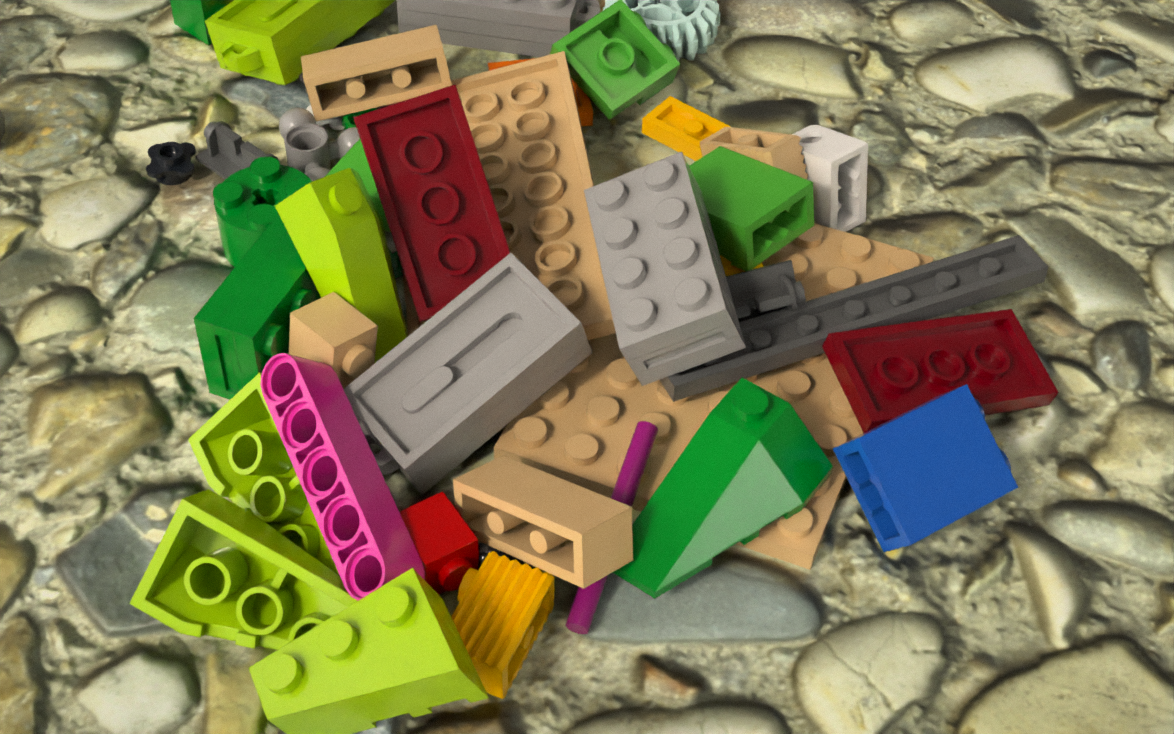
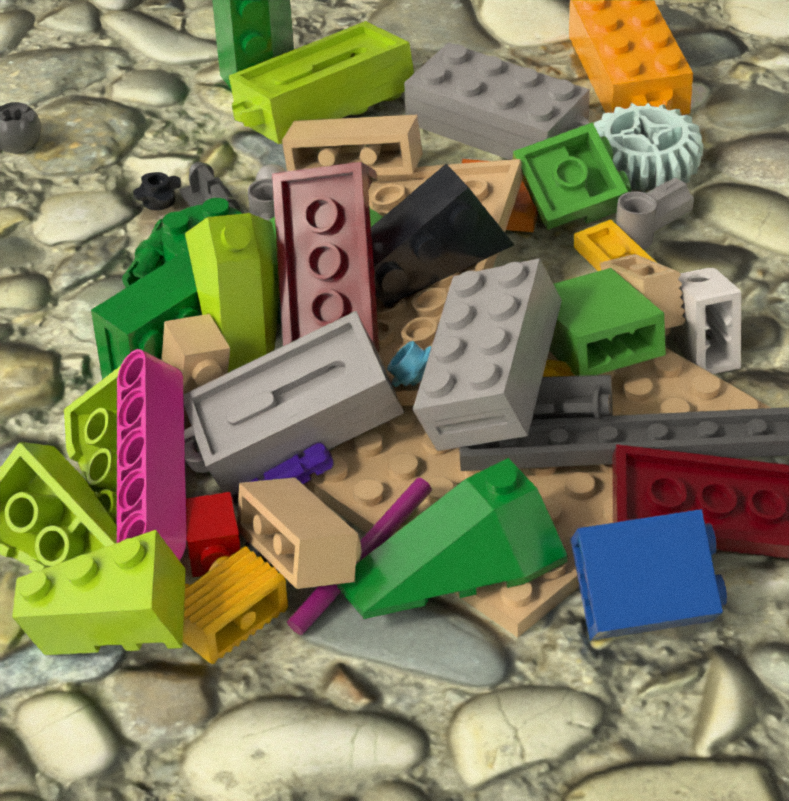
camera: 25 degrees right, 5 degrees down
none -> green pin [122,219,165,287]
none -> dark purple axle [248,442,334,484]
none -> black wedge [371,163,514,306]
none -> medium azure plate [387,341,432,387]
none -> light grey piece [615,177,694,249]

